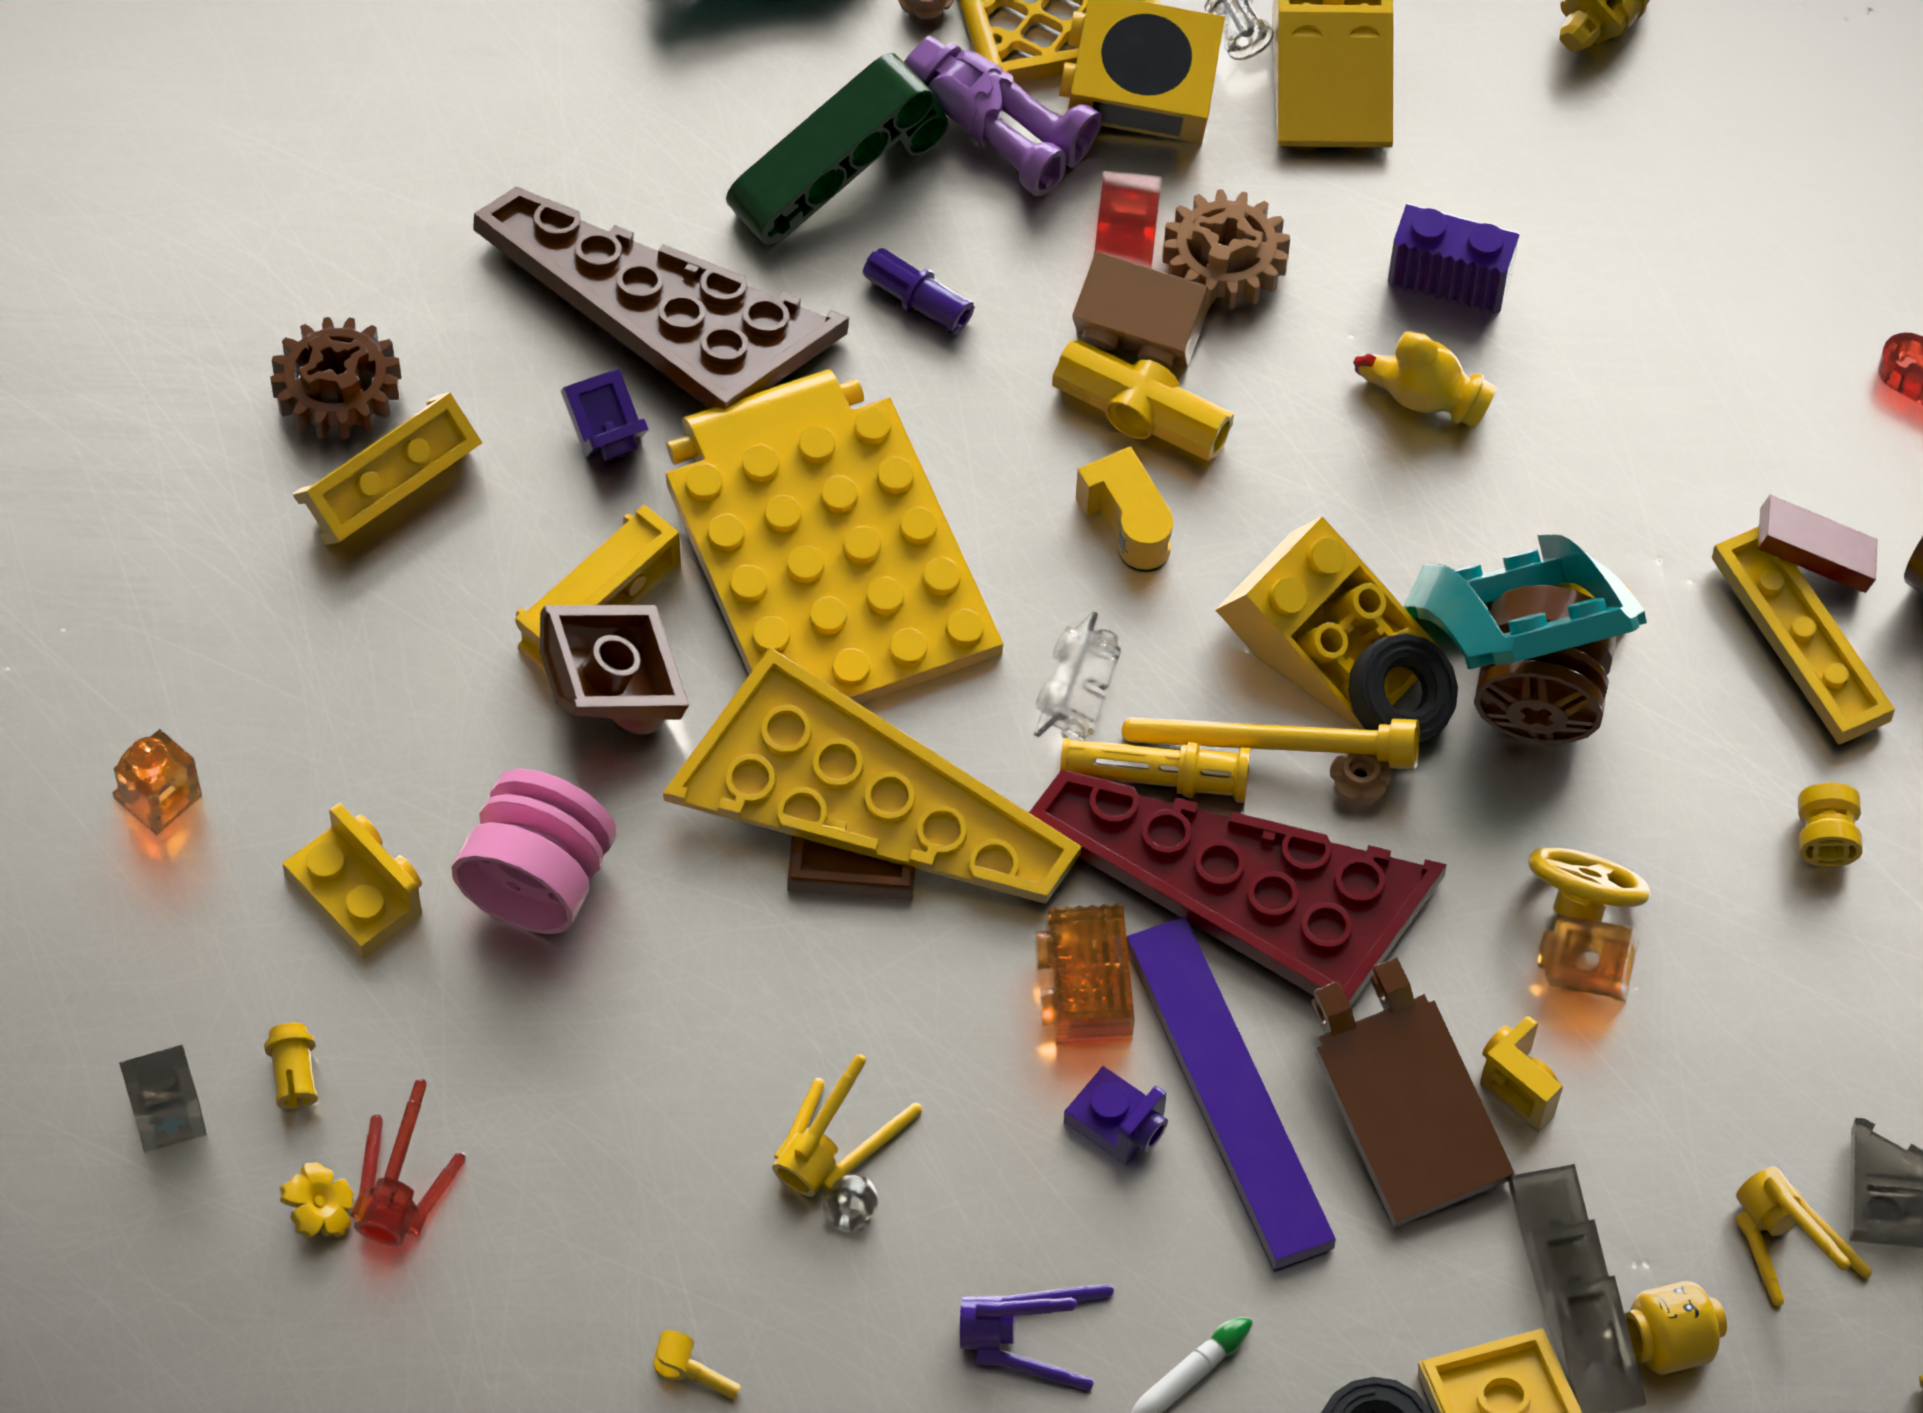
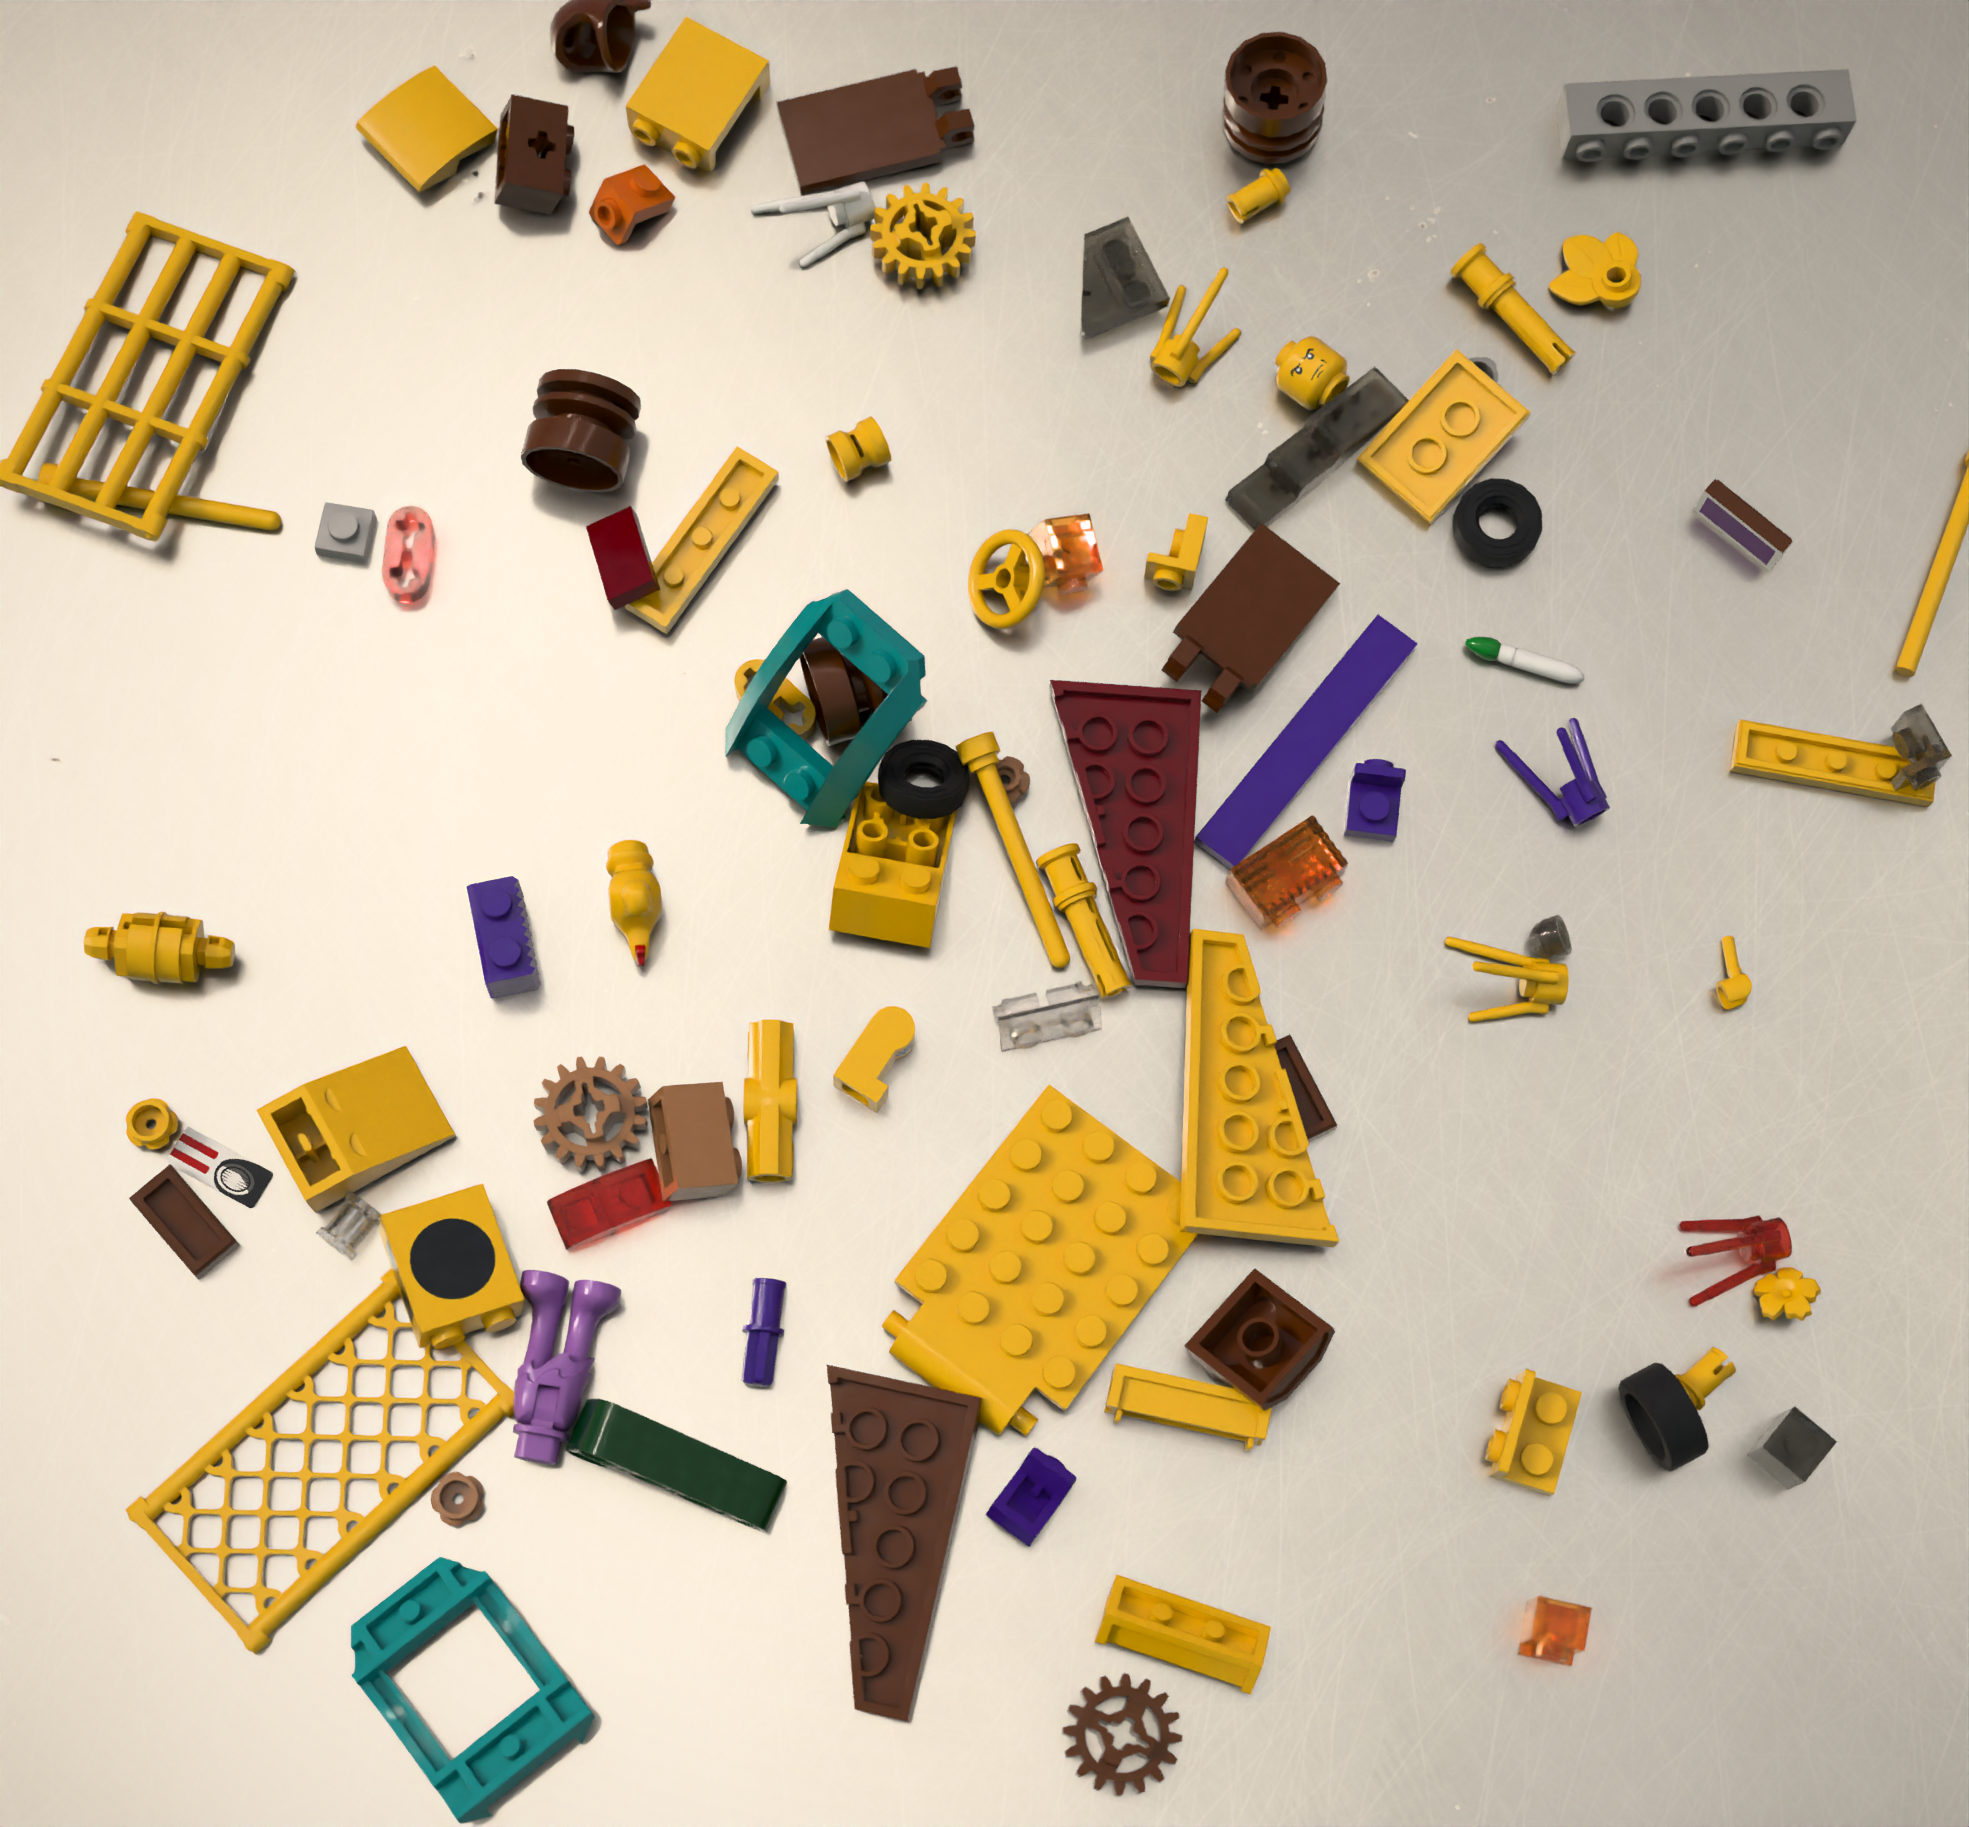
camera: 125 degrees left, 15 degrees up
bright pink wheel [451,768,616,934] -> none
none -> black tyre [1618,1363,1709,1471]

